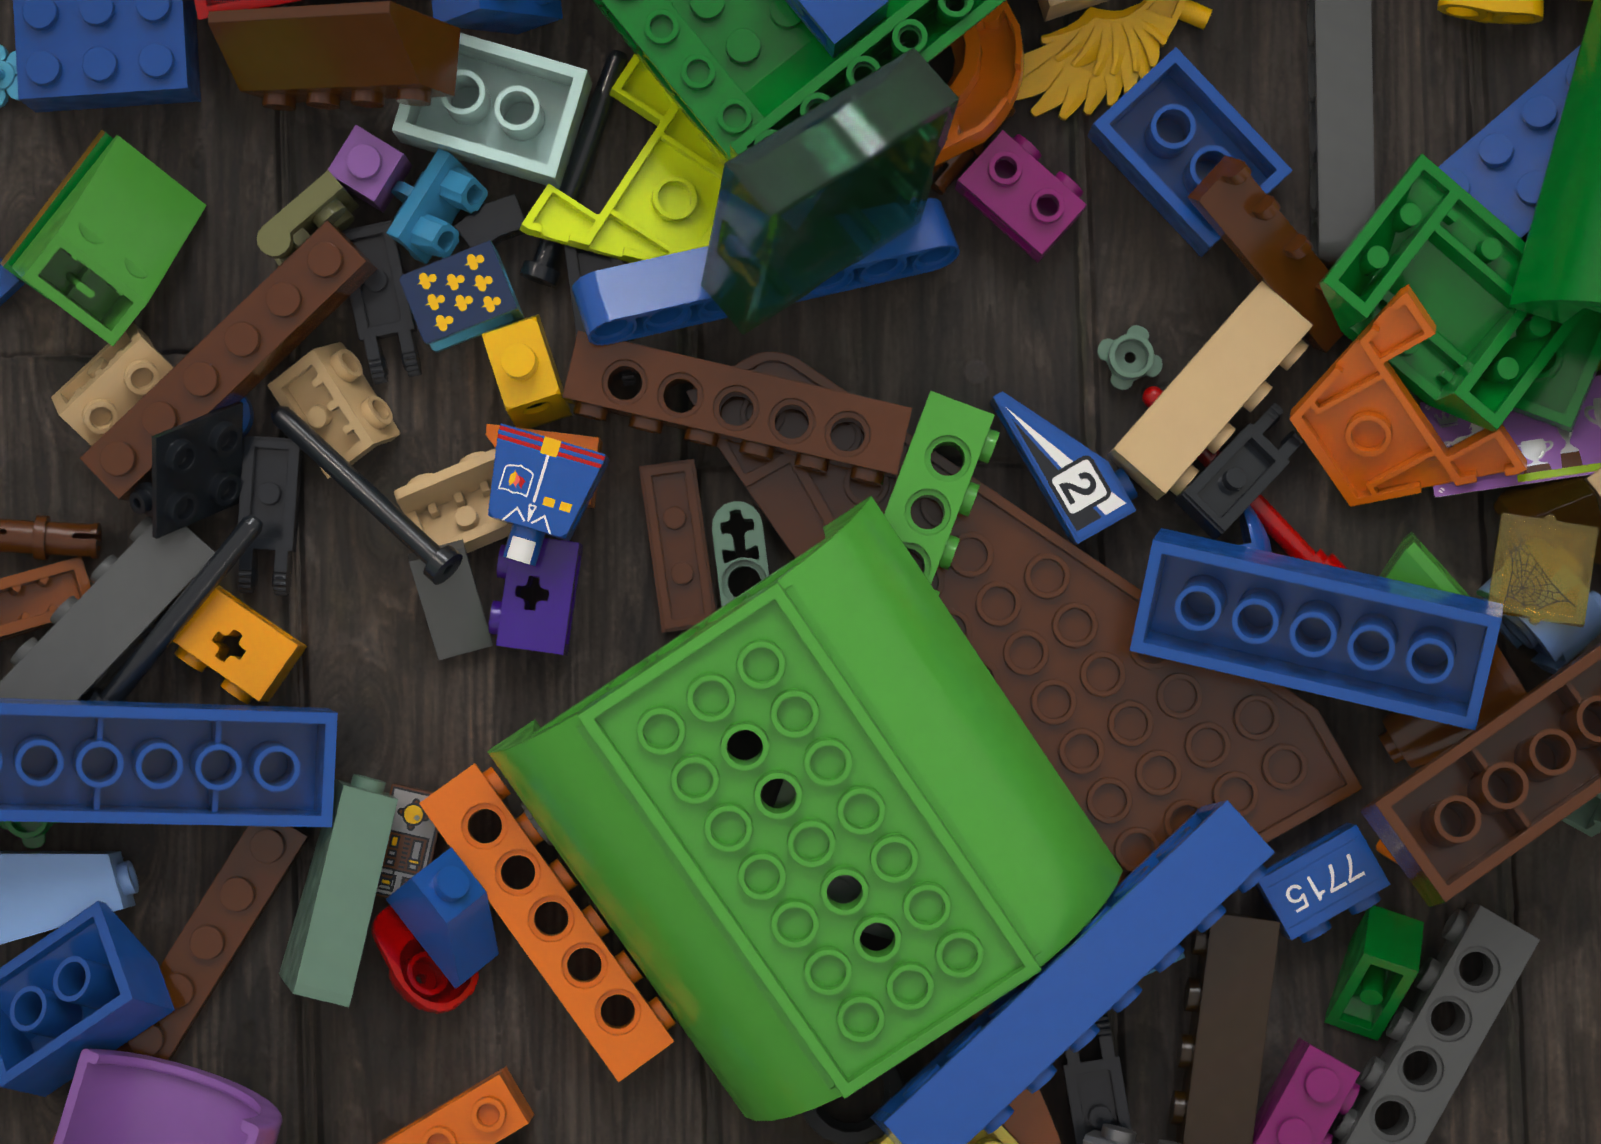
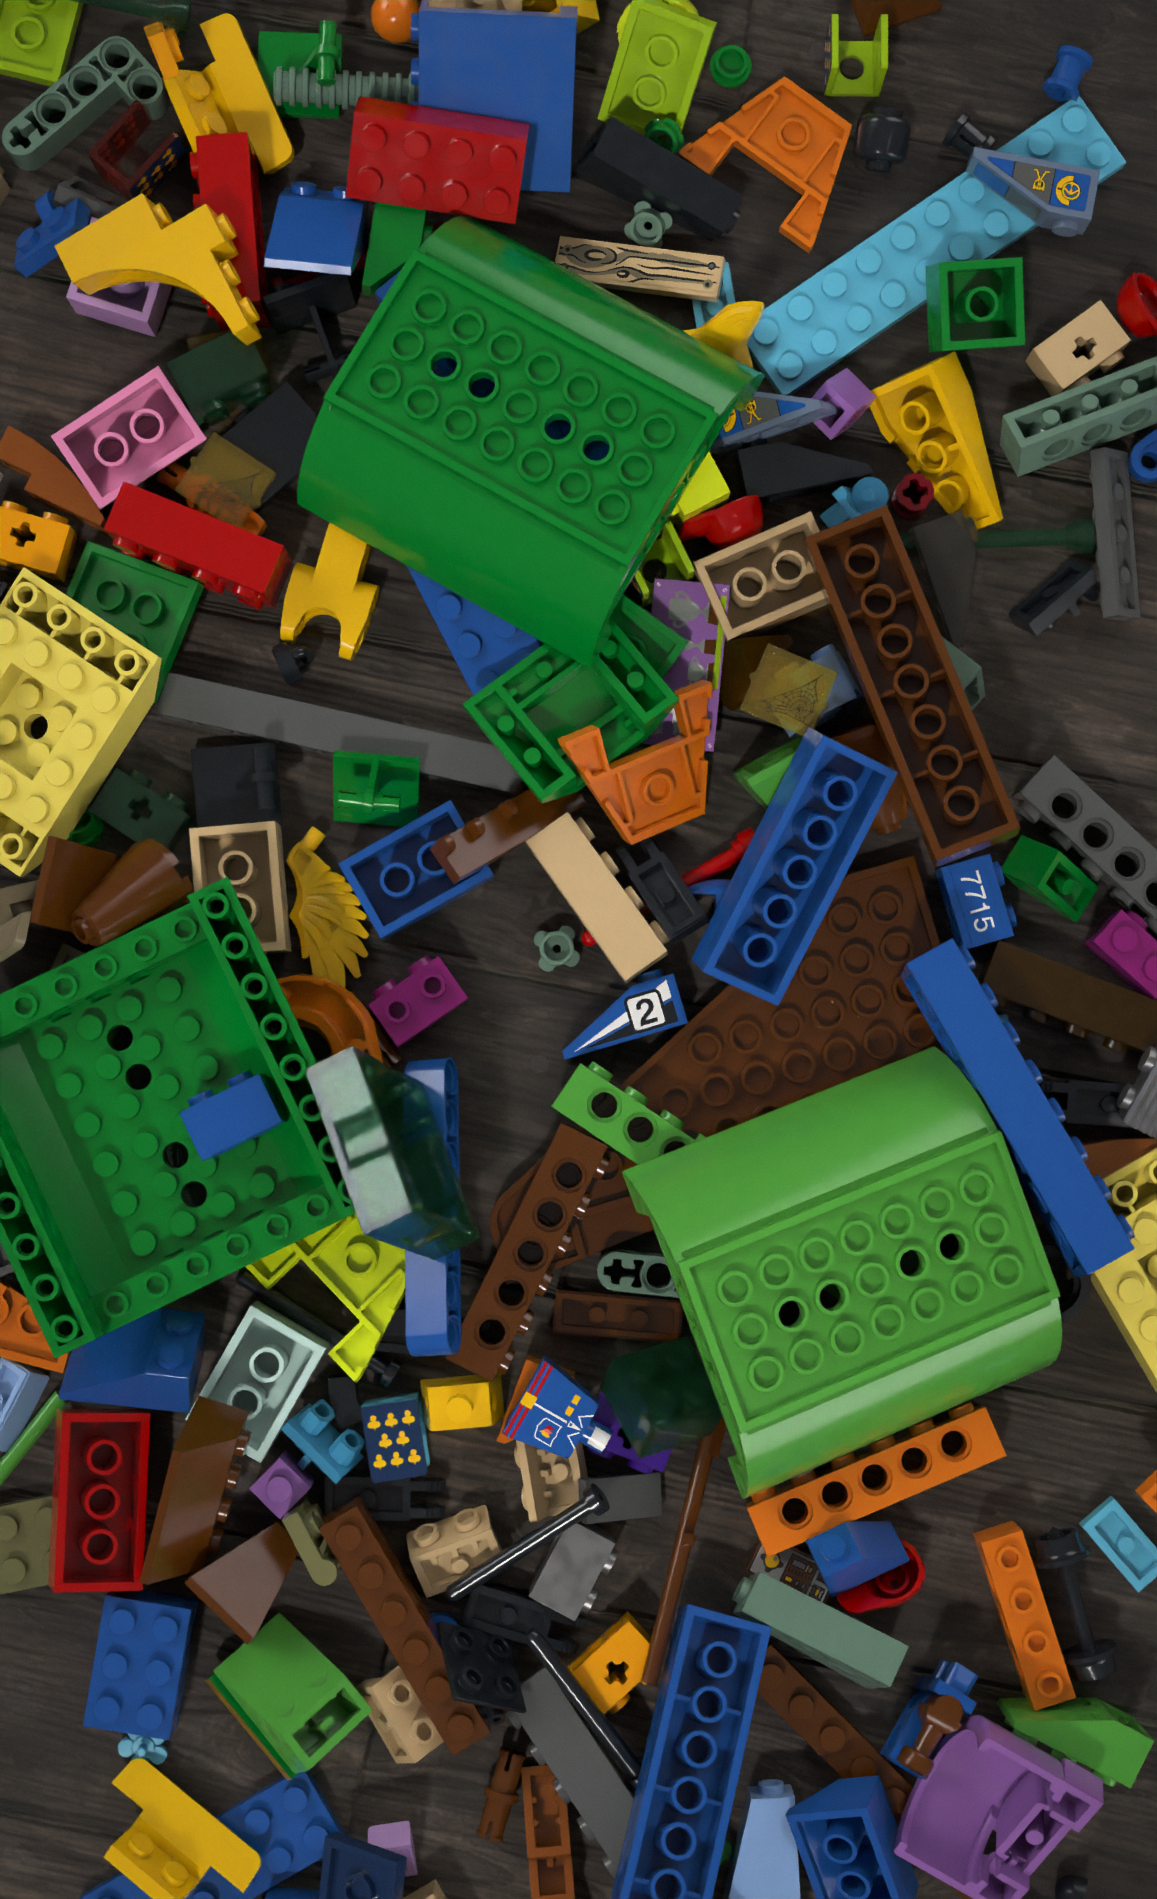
camera: 85 degrees left, 0 degrees up
none -> reddish brown slope [184,1521,298,1645]
none -> green plate [333,750,420,827]
none -> flat silver brick [529,1521,619,1621]
none -> clear green brick [600,1336,723,1459]
none -> reddish brown bar [641,1388,726,1685]
none -> hips [879,1660,978,1780]

